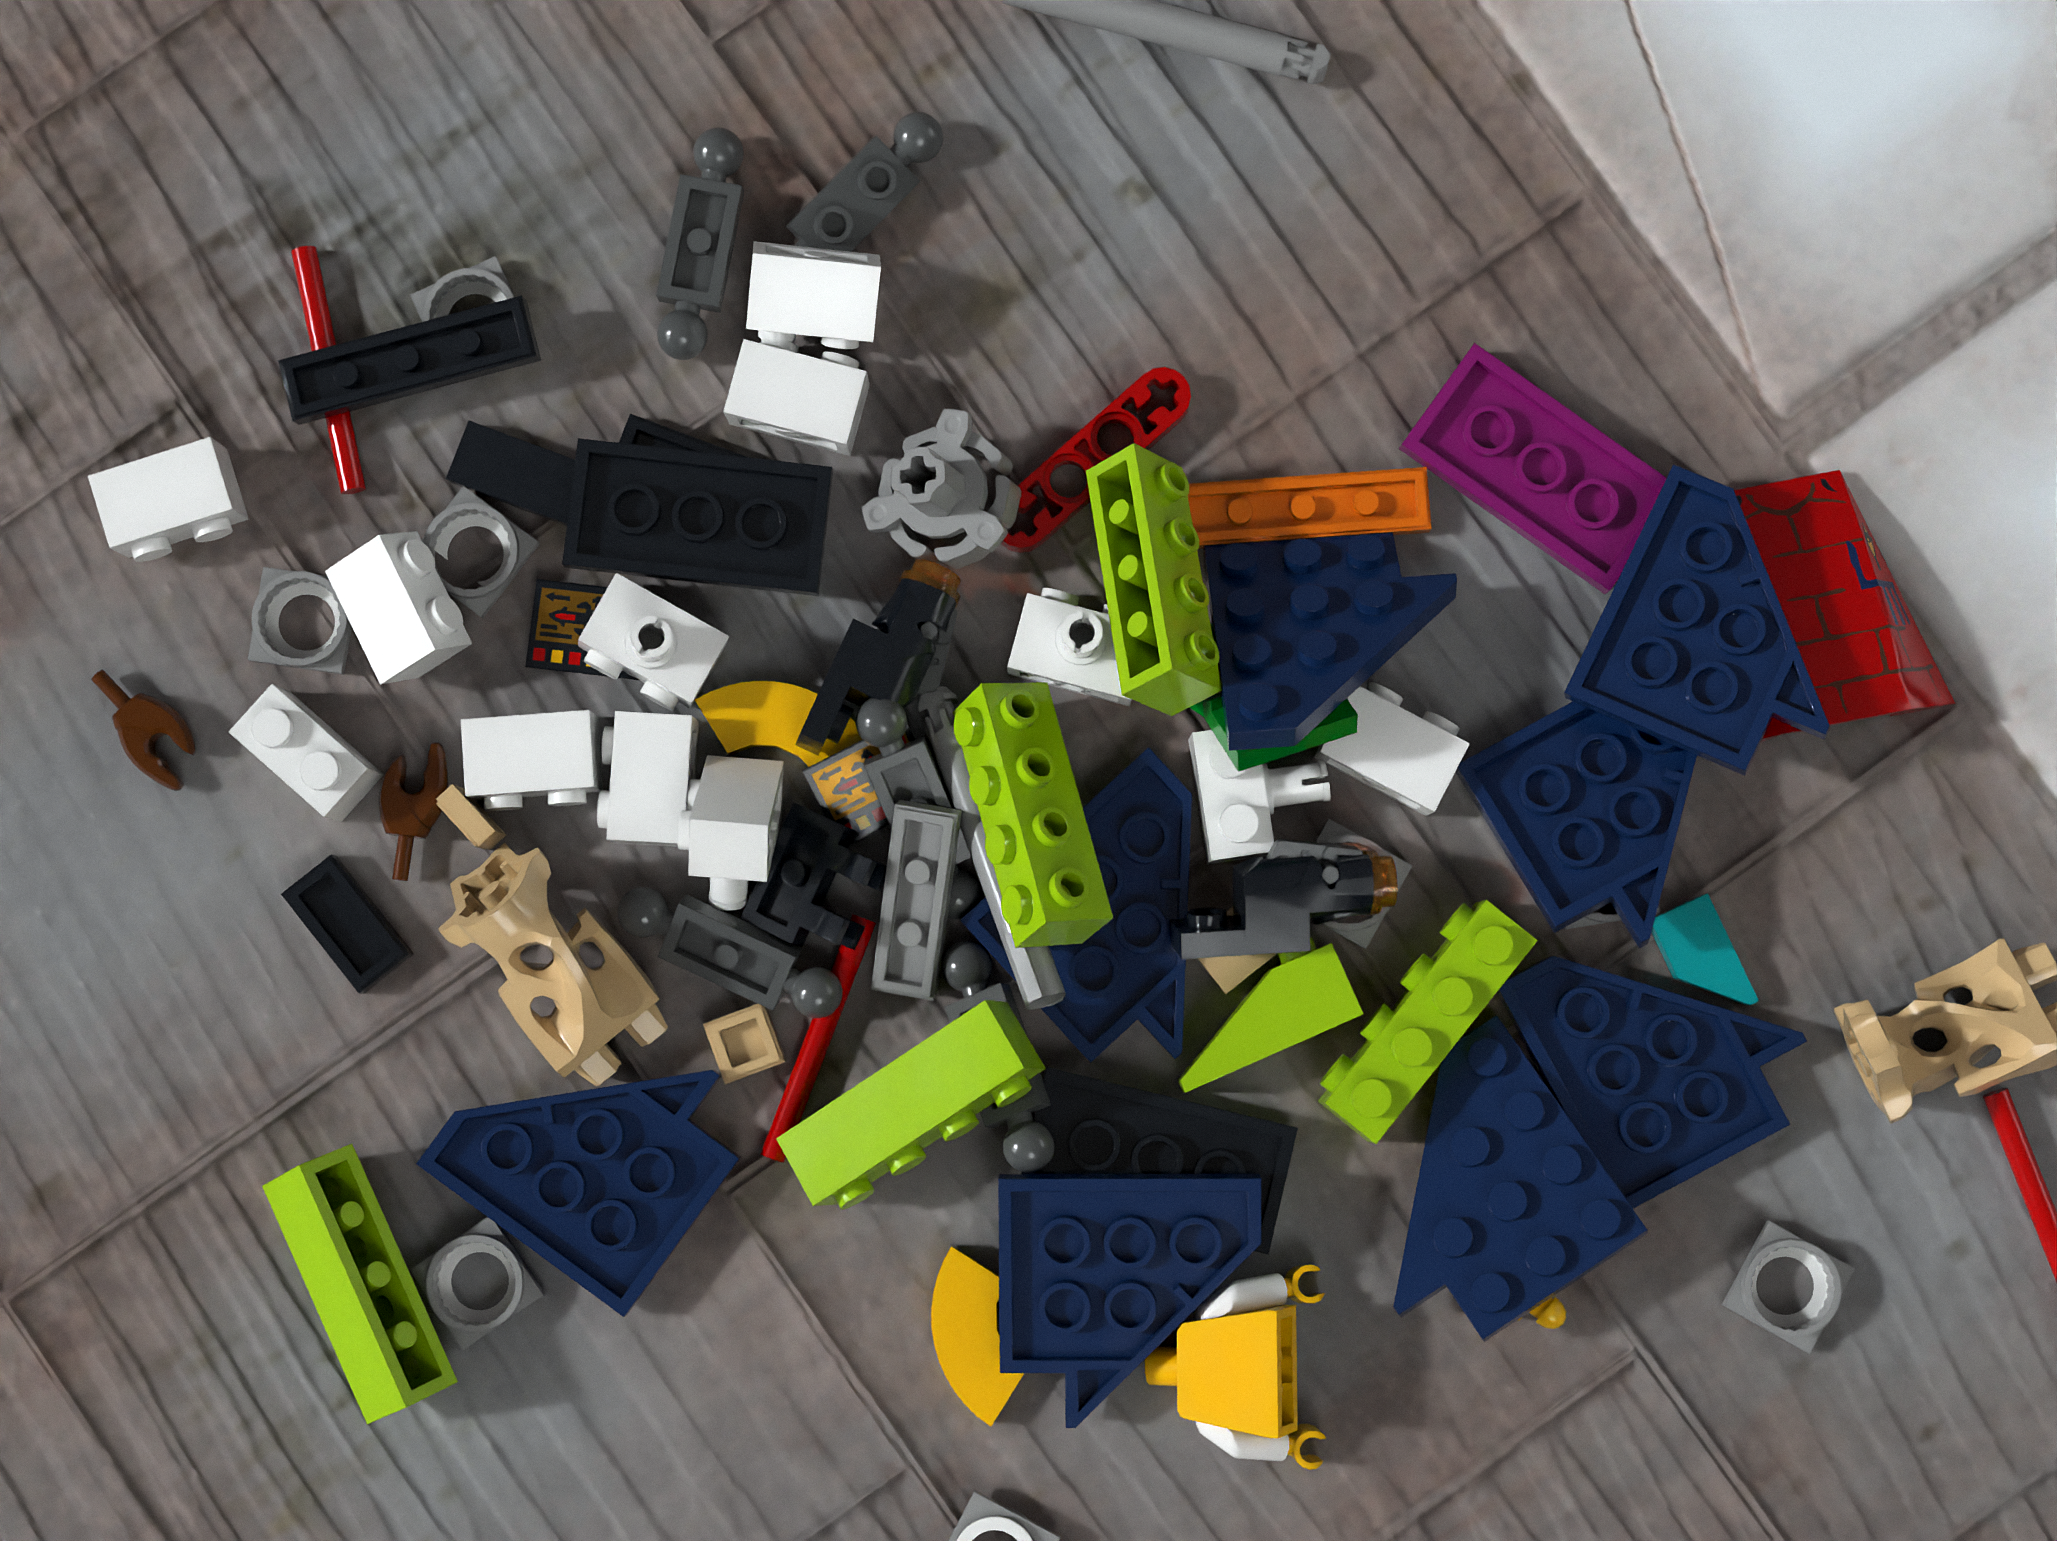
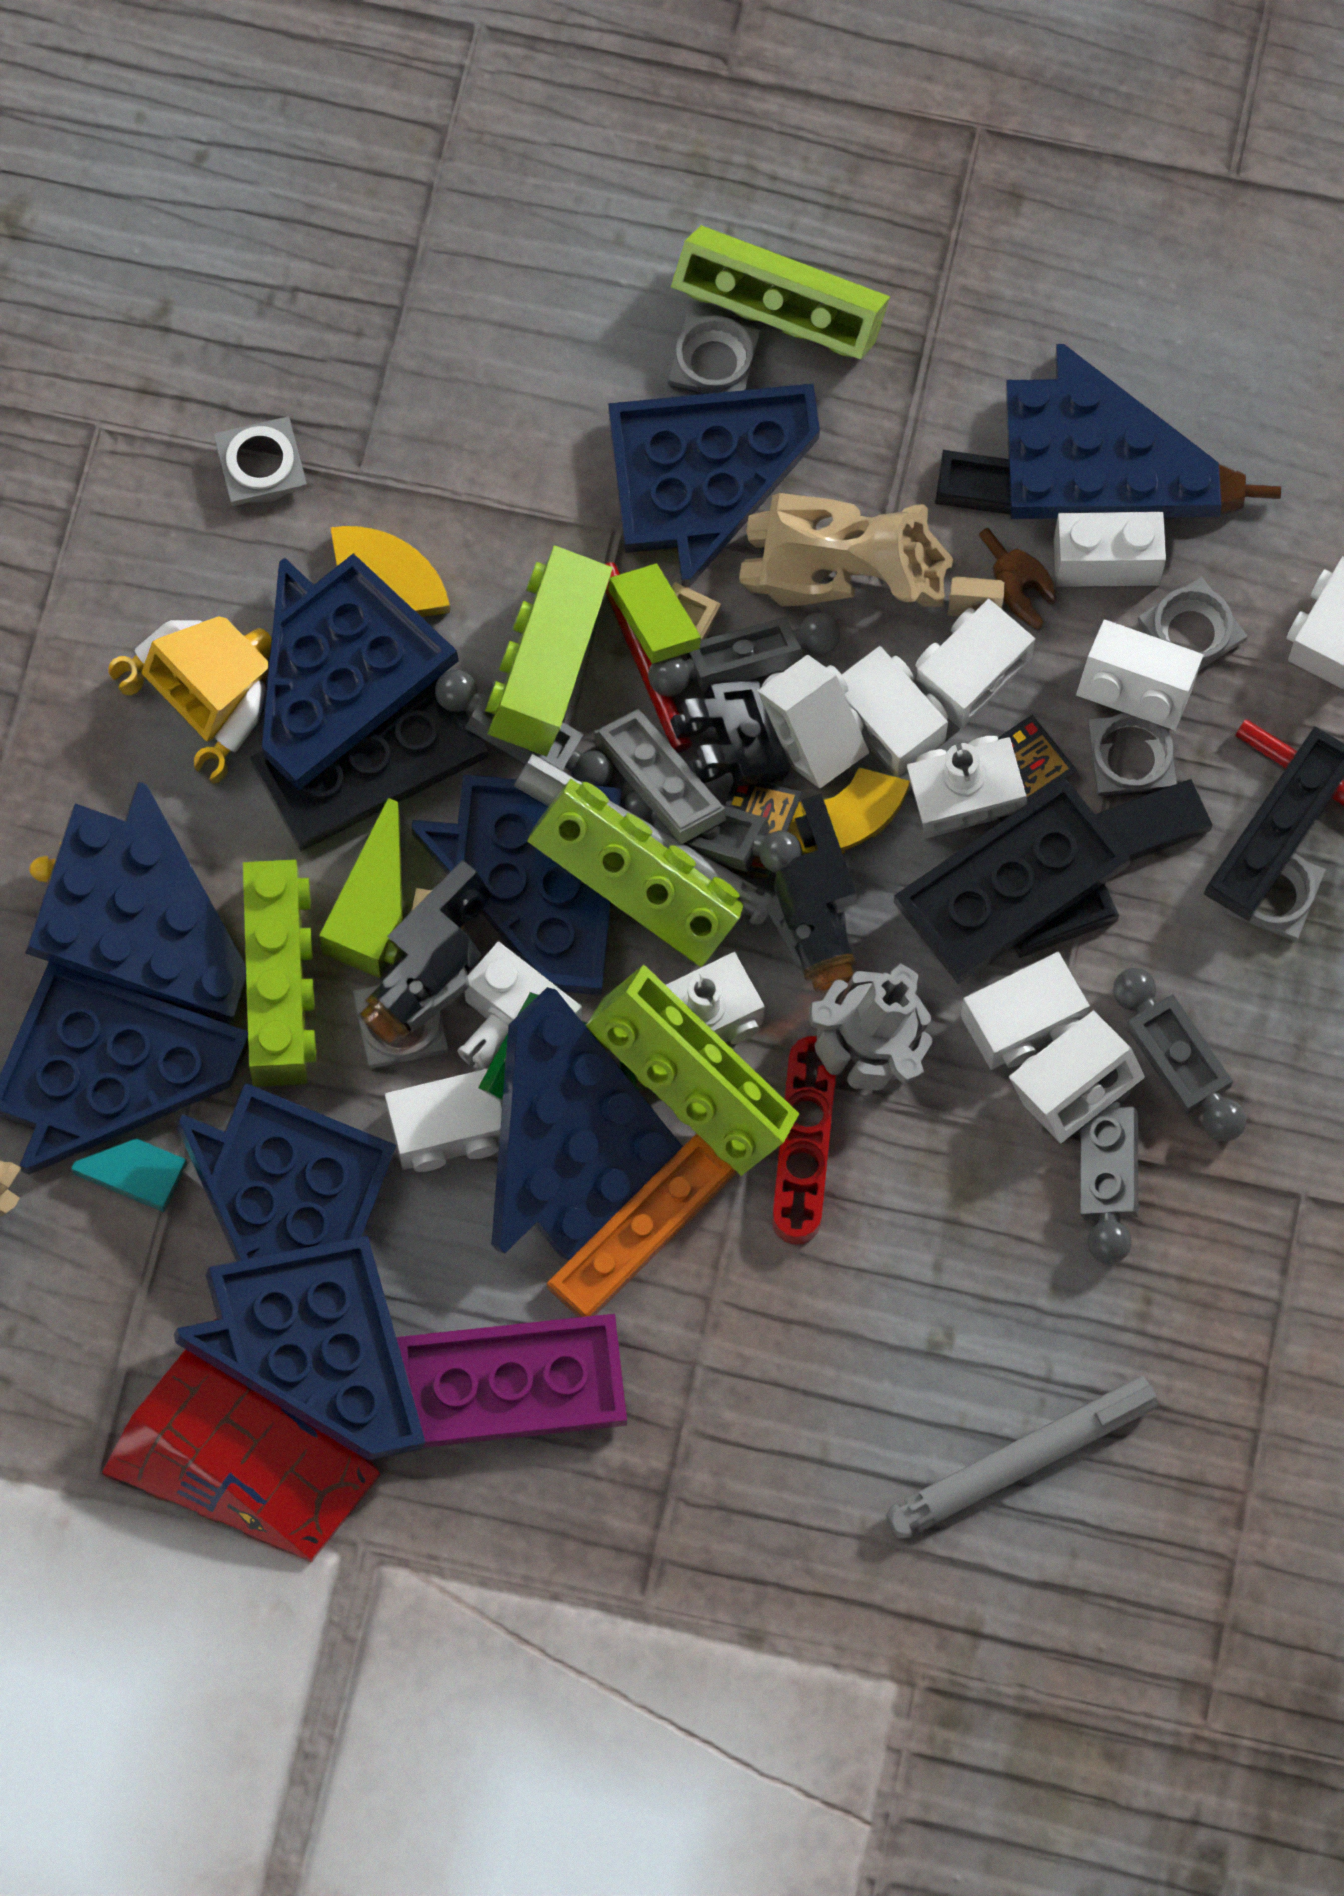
camera: 135 degrees right, 15 degrees down
none -> lime tile [608,563,701,664]
none -> dark blue wing [1006,344,1221,519]

